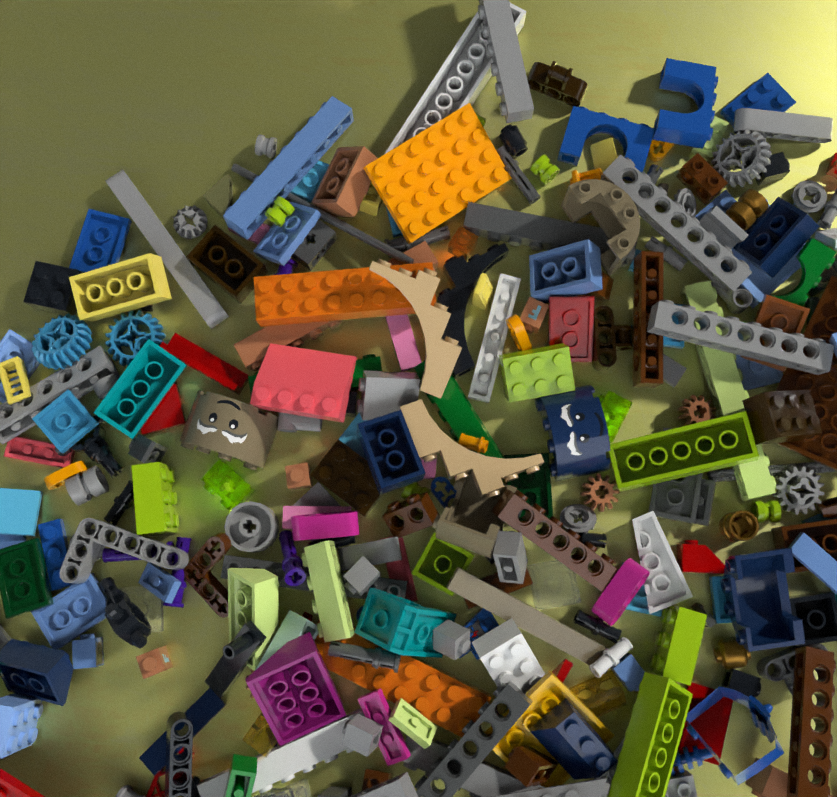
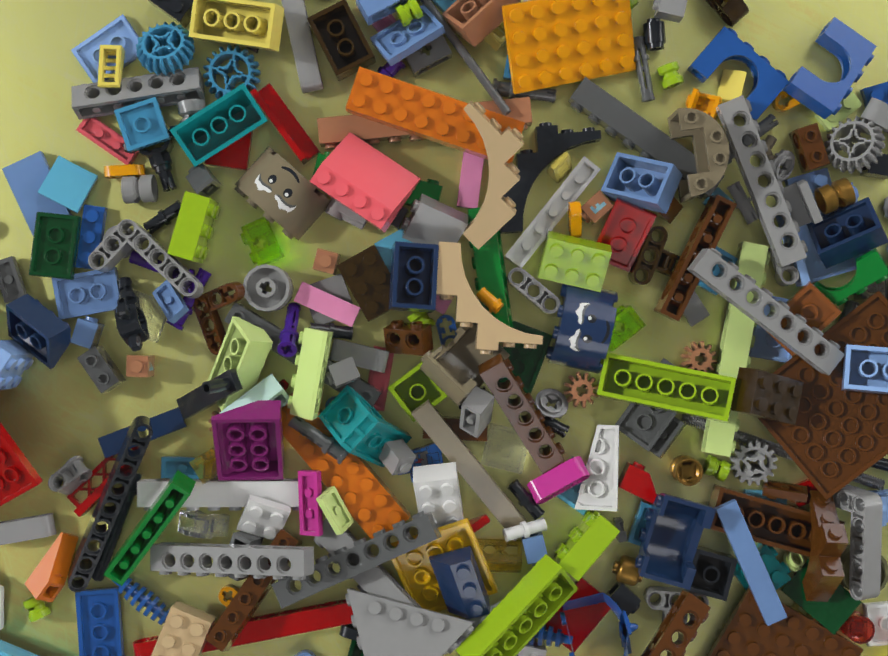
camera: 25 degrees right, 10 degrees up
dark pink beam [291,511,359,541] -> none
light grey brick [342,714,383,757] -> none
clear orange brick [448,226,478,262] -> none
reddish brown slope [505,745,559,787] -> none
none -> dark grey brick [77,345,126,393]
none -> dark azure plate [161,456,206,479]
none -> white plate [236,494,291,540]
none -> light grey beam [507,267,560,314]

